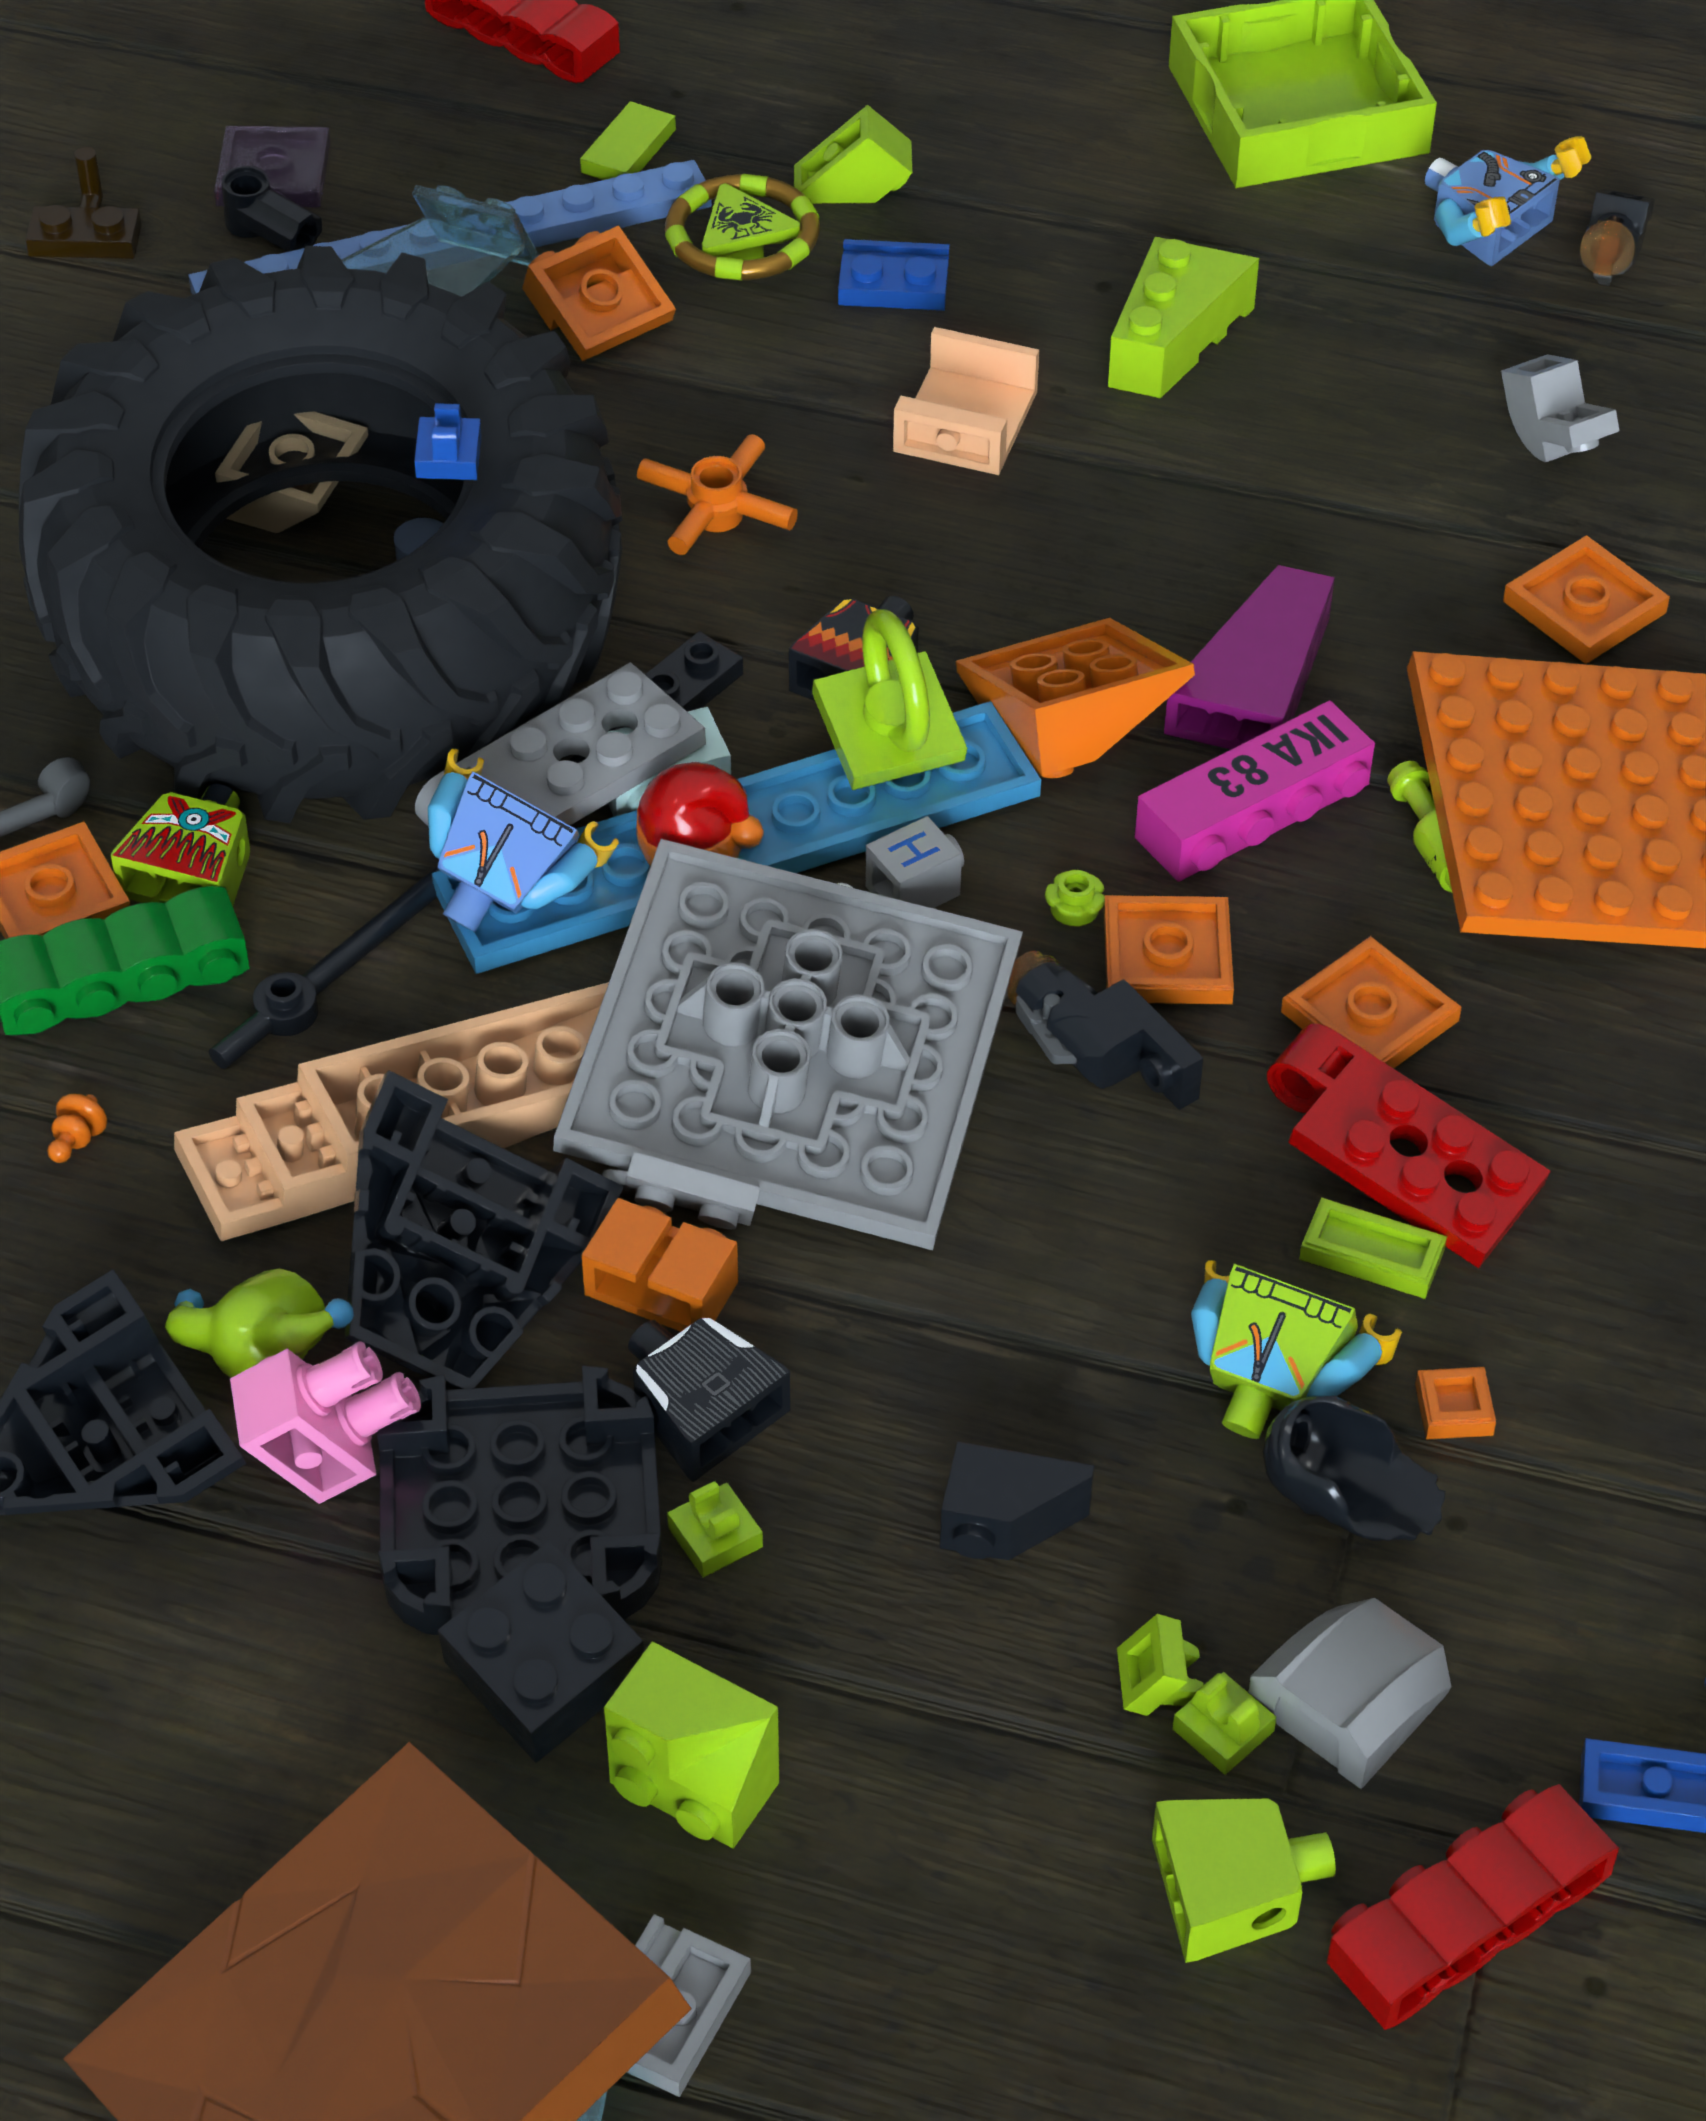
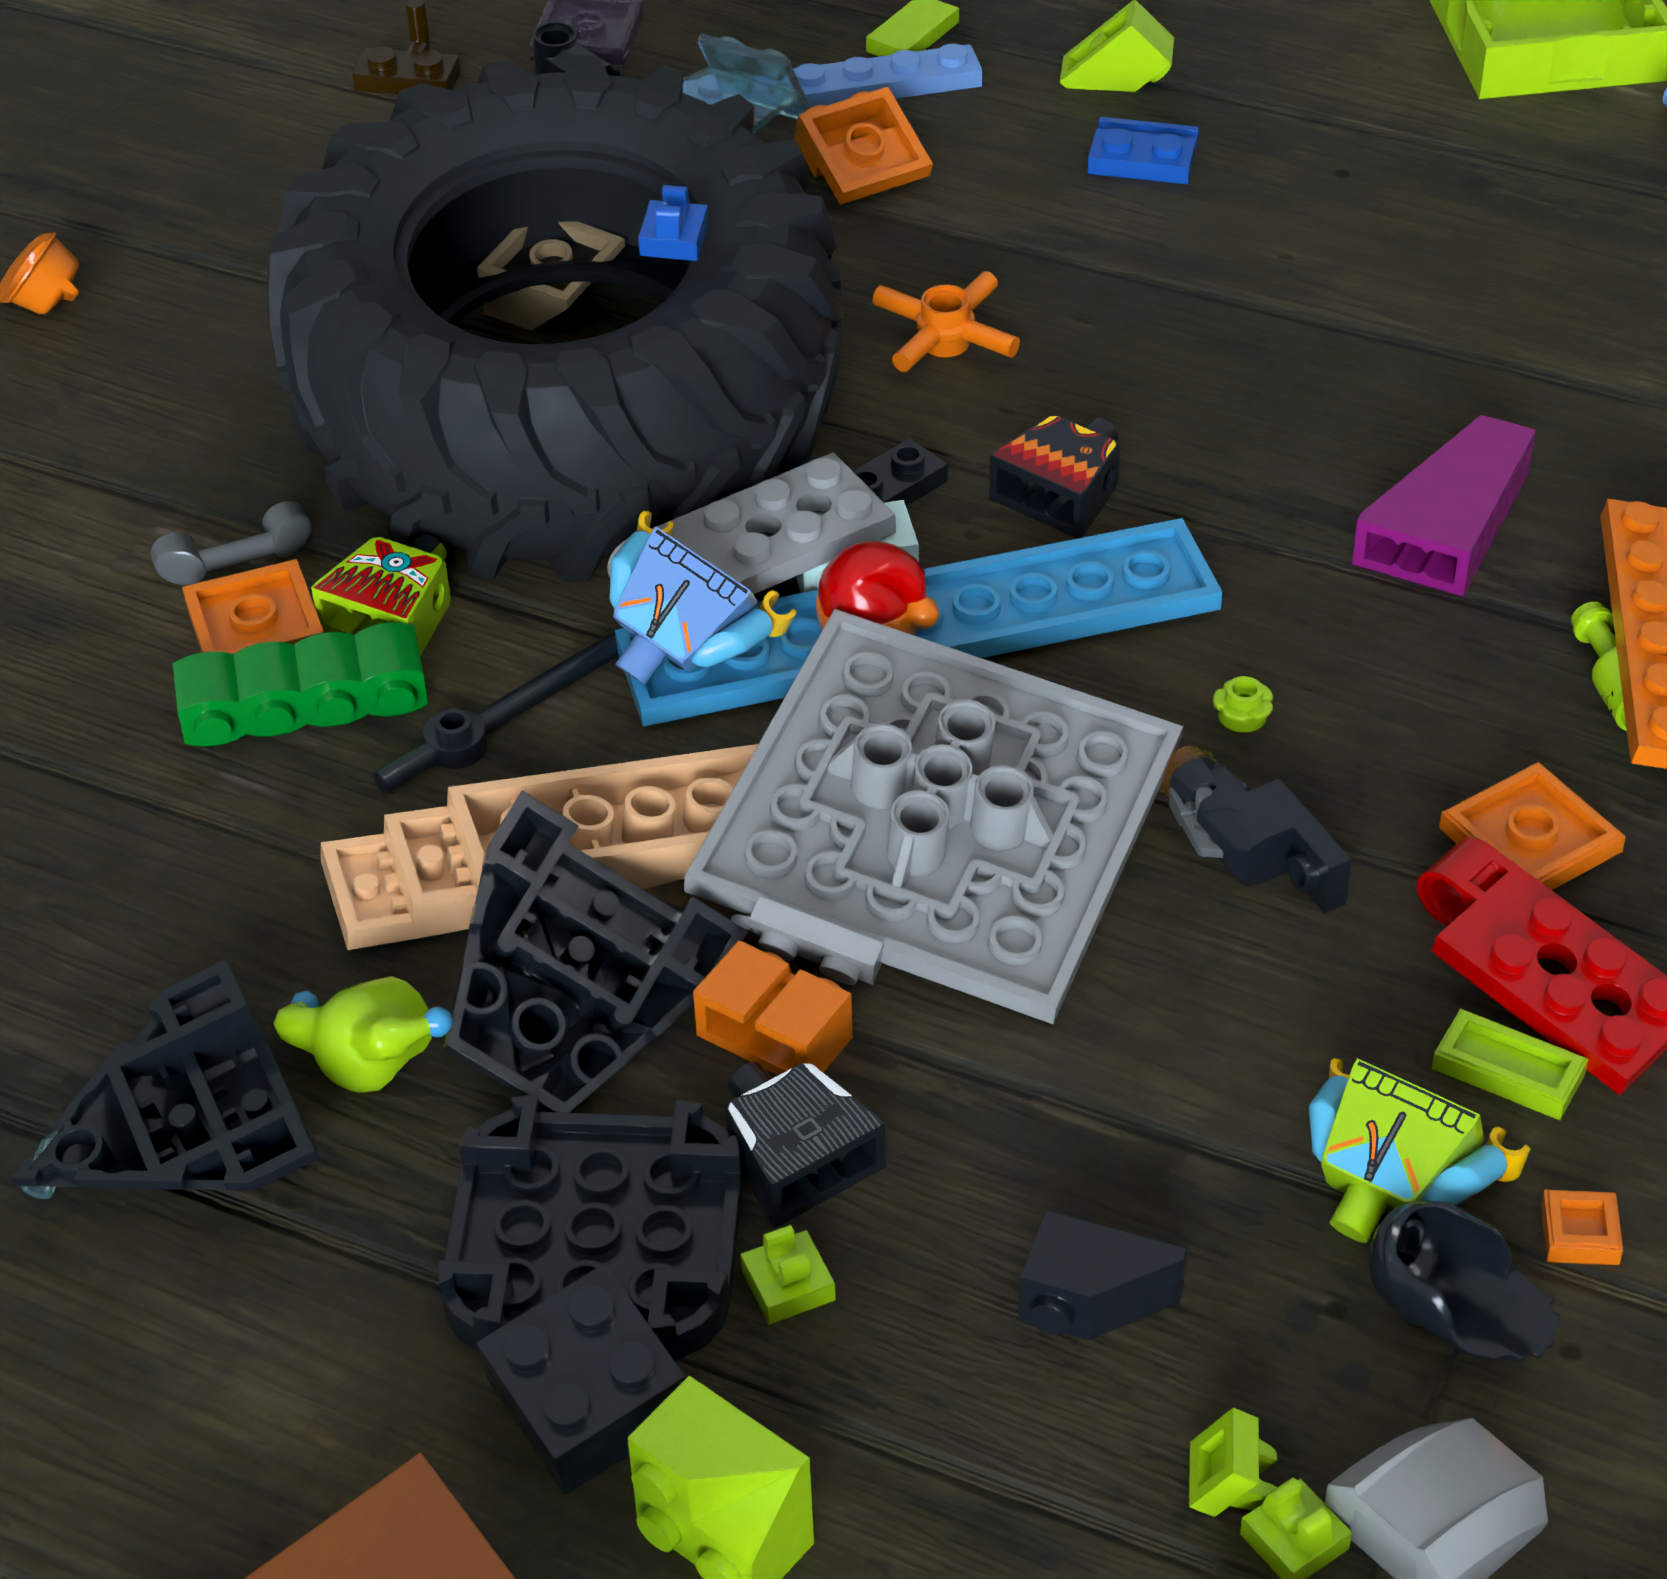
camera: 10 degrees right, 5 degrees down
orange hair [47,1093,107,1163] -> none
bright pink brick [230,1341,421,1504] -> none
piece [665,174,820,281] -> none
lime tile [812,609,967,790] -> none
light grey brick [866,816,964,908] -> none
light nougat panel [893,327,1039,475] -> none
orange slope [955,618,1195,778] -> none
orange plate [1104,895,1234,1004] -> none
lime wedge [1108,237,1259,398] -> none
dark pink brick [1135,700,1375,882] -> none

